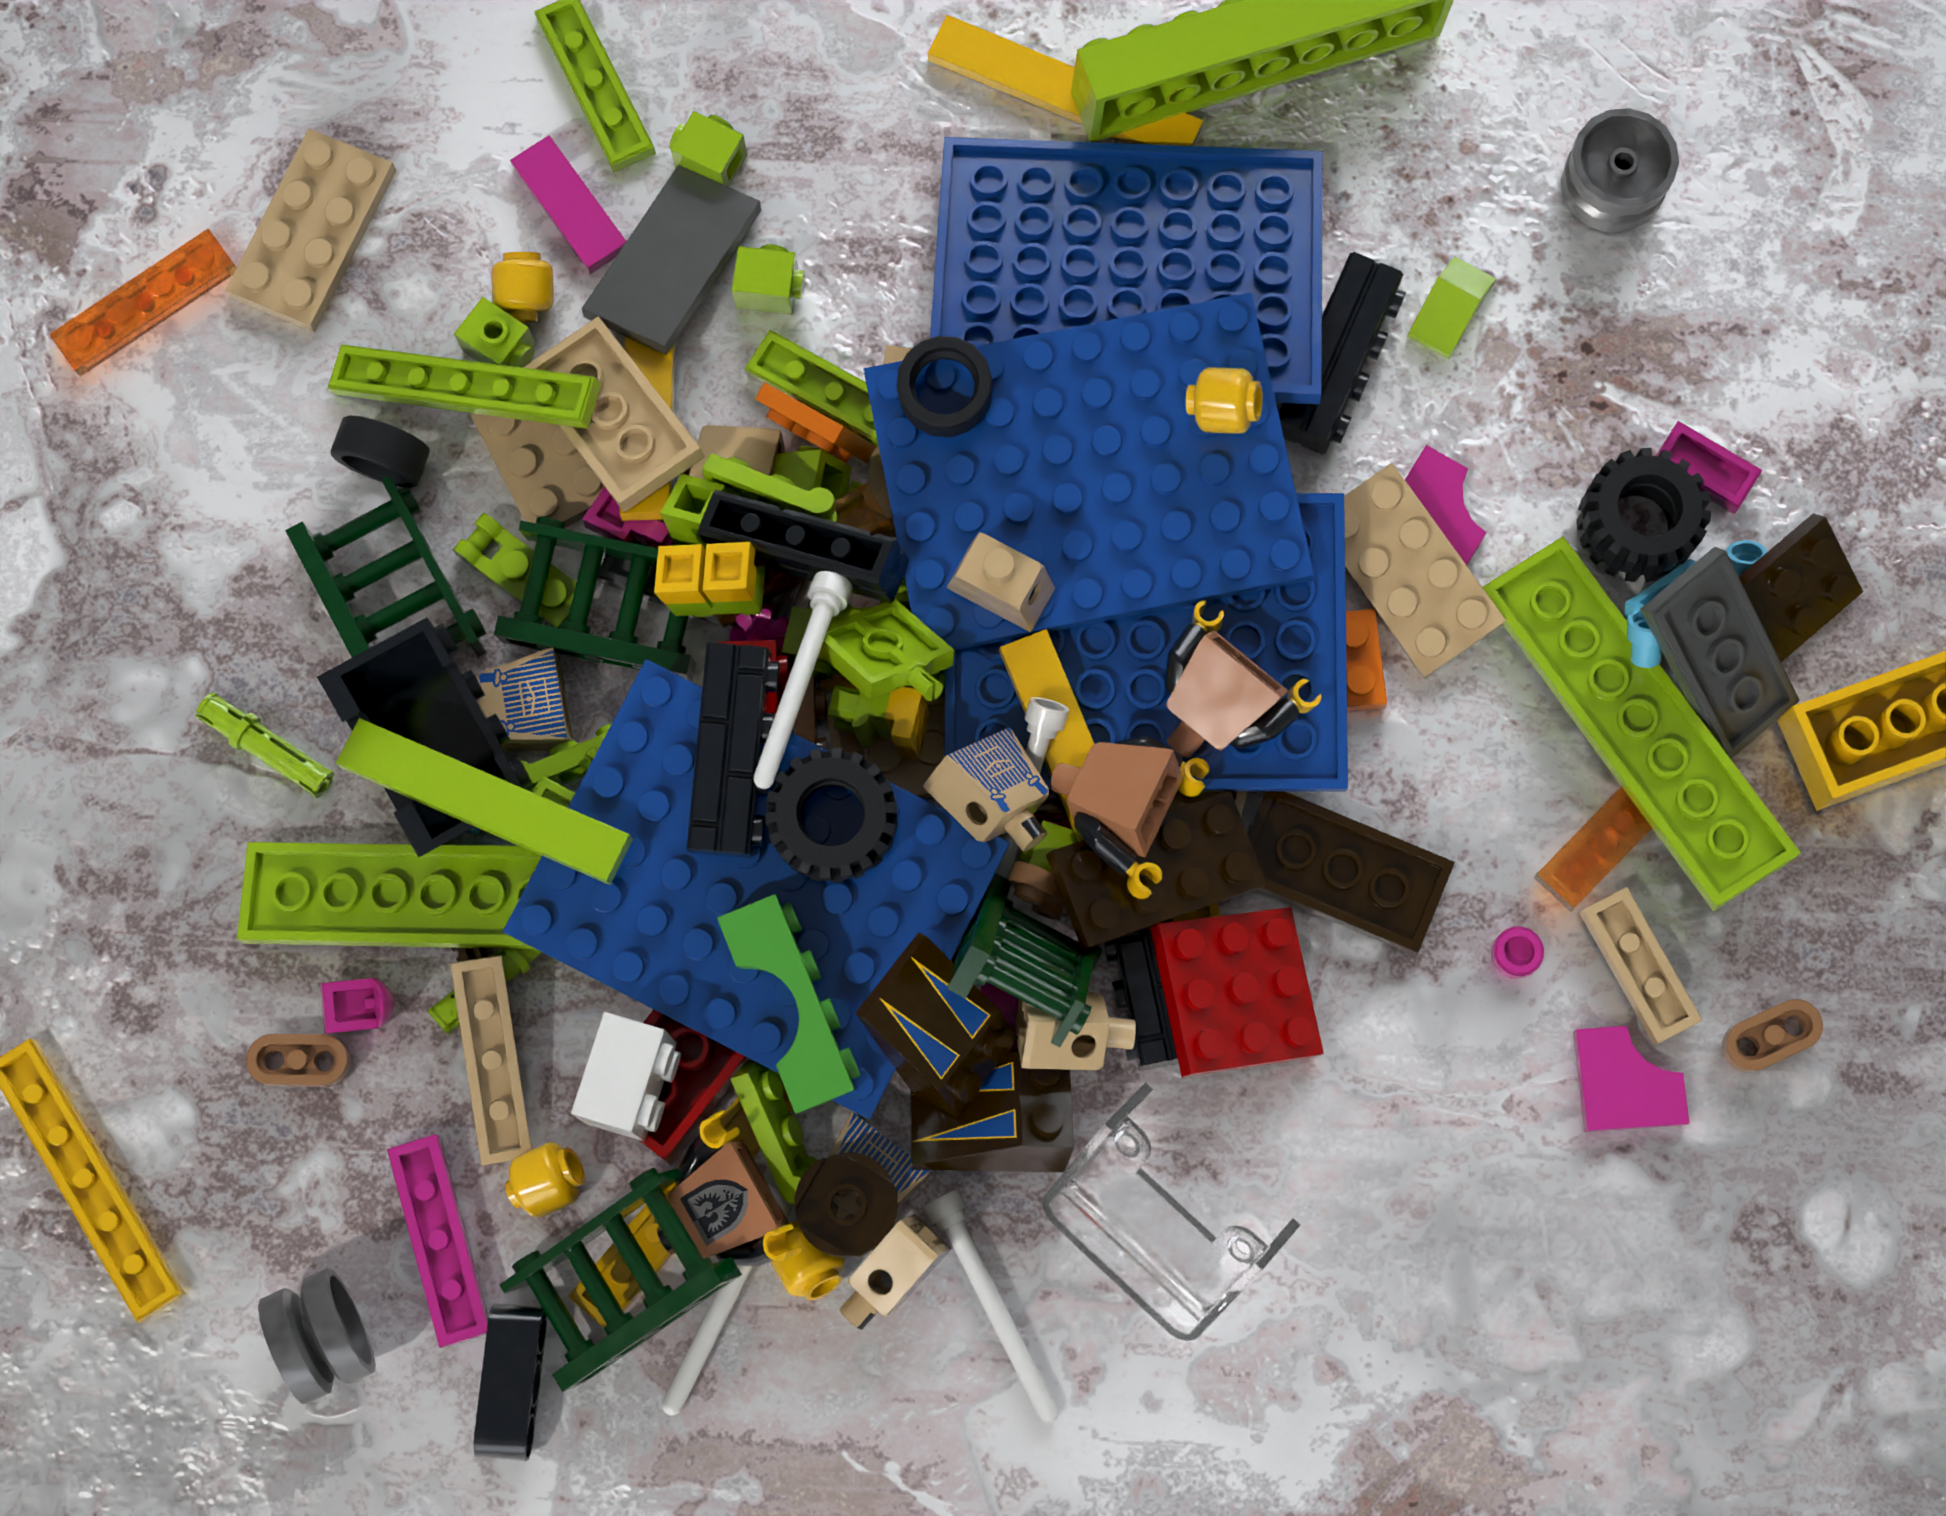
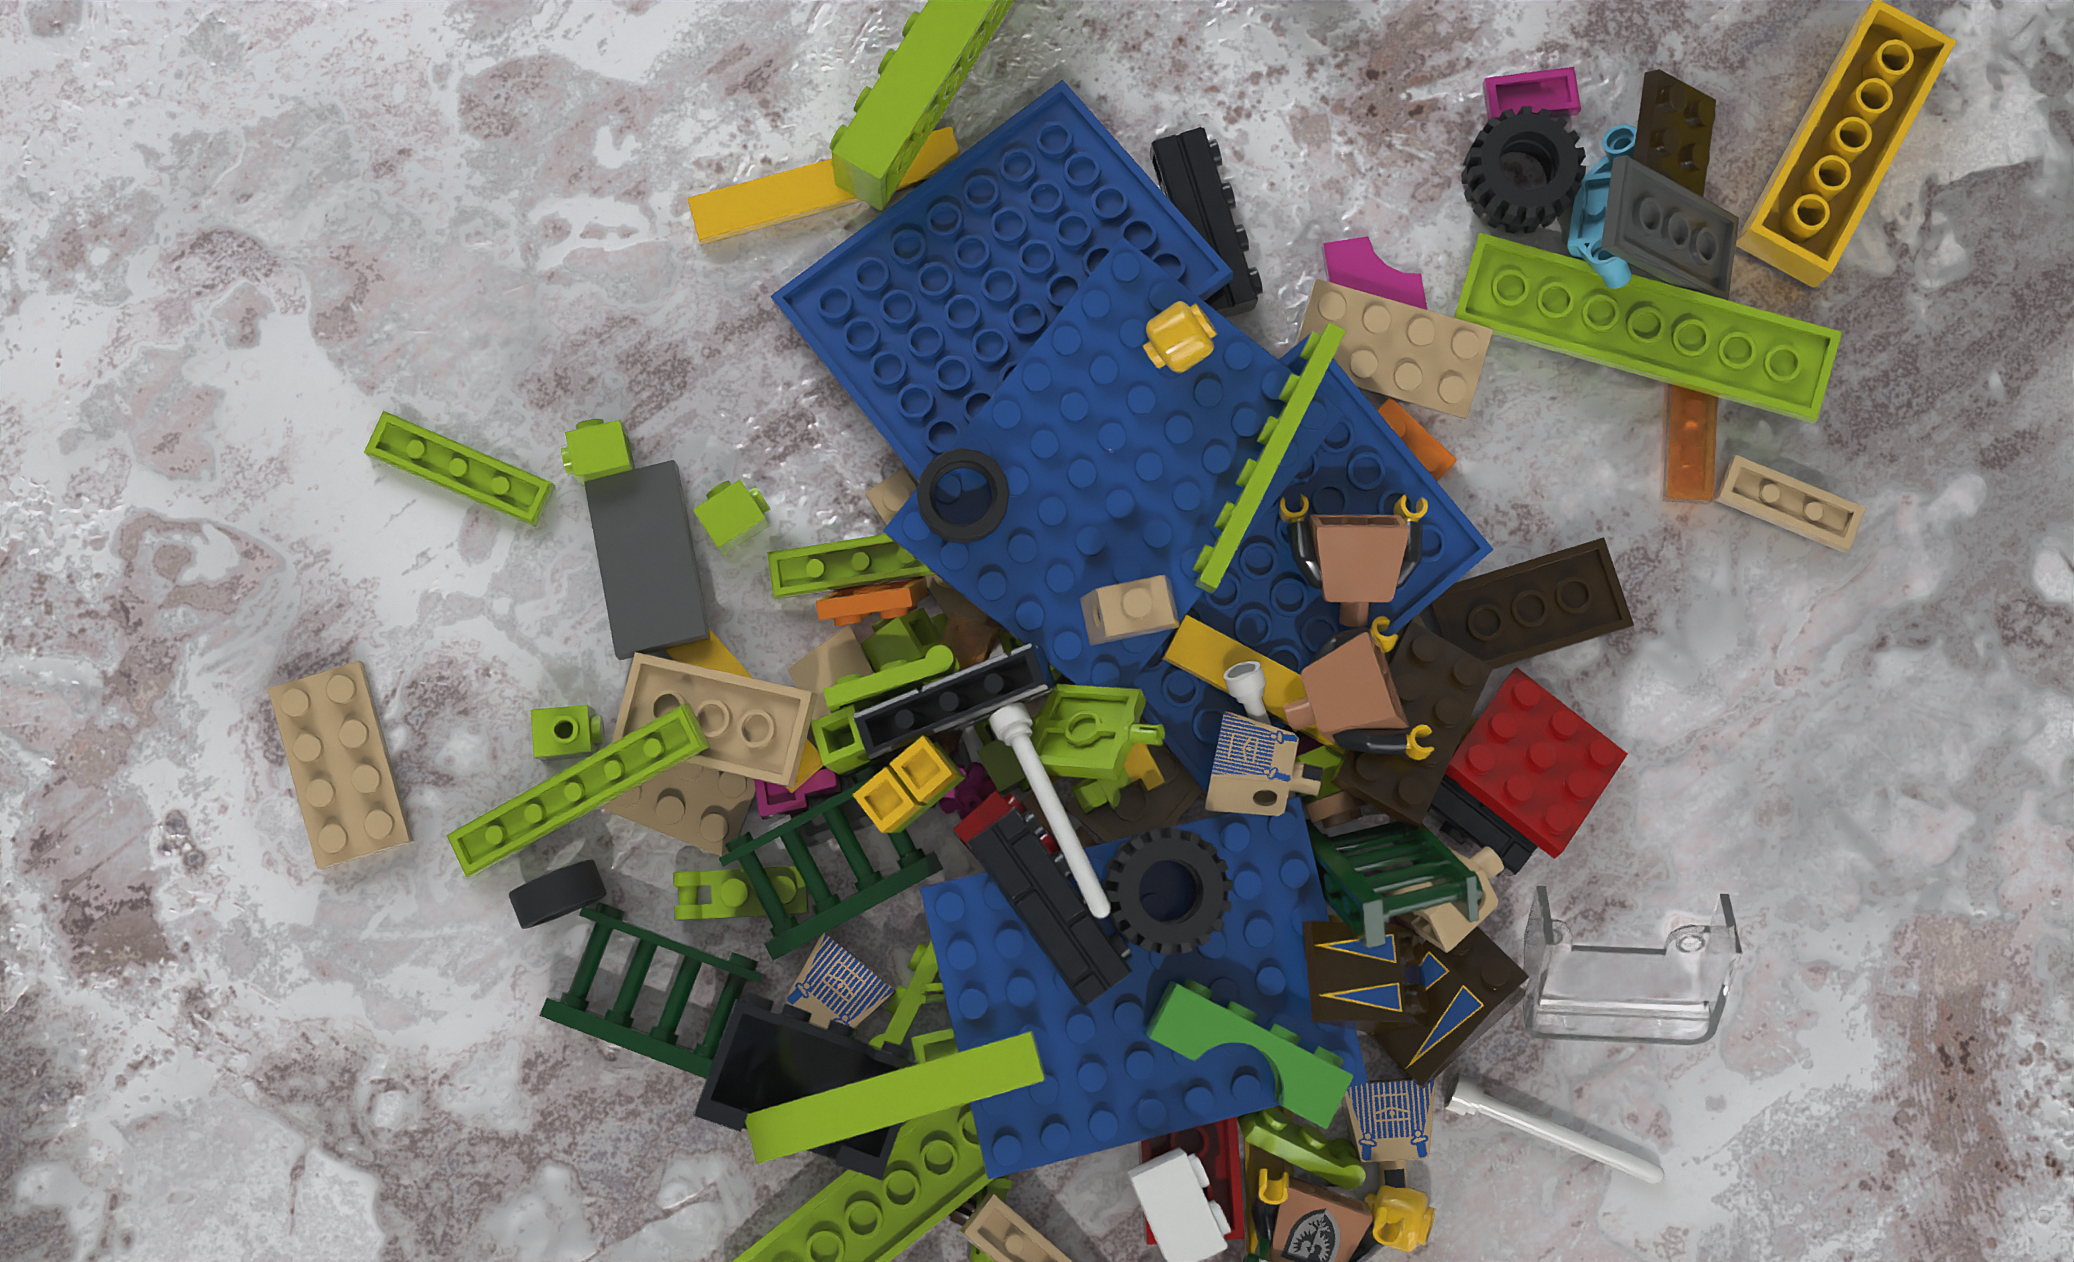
camera: 50 degrees left, 5 degrees up
clear orange plate [49,228,237,377] -> none
lime pin [195,691,335,798] -> none
yellow head [491,252,554,323] -> none
dark pink tile [510,135,627,274] -> none
dark brown plate [794,1152,899,1258] -> none
tan torso [839,1214,952,1330] -> none
lime slope [1407,256,1496,359] -> none
dark pink tile [1491,926,1544,979] -> none
dark pink tile [1573,1026,1690,1132] -> none
medium nougat plate [1722,999,1823,1073] -> none
none -> lime plate [1192,322,1346,594]

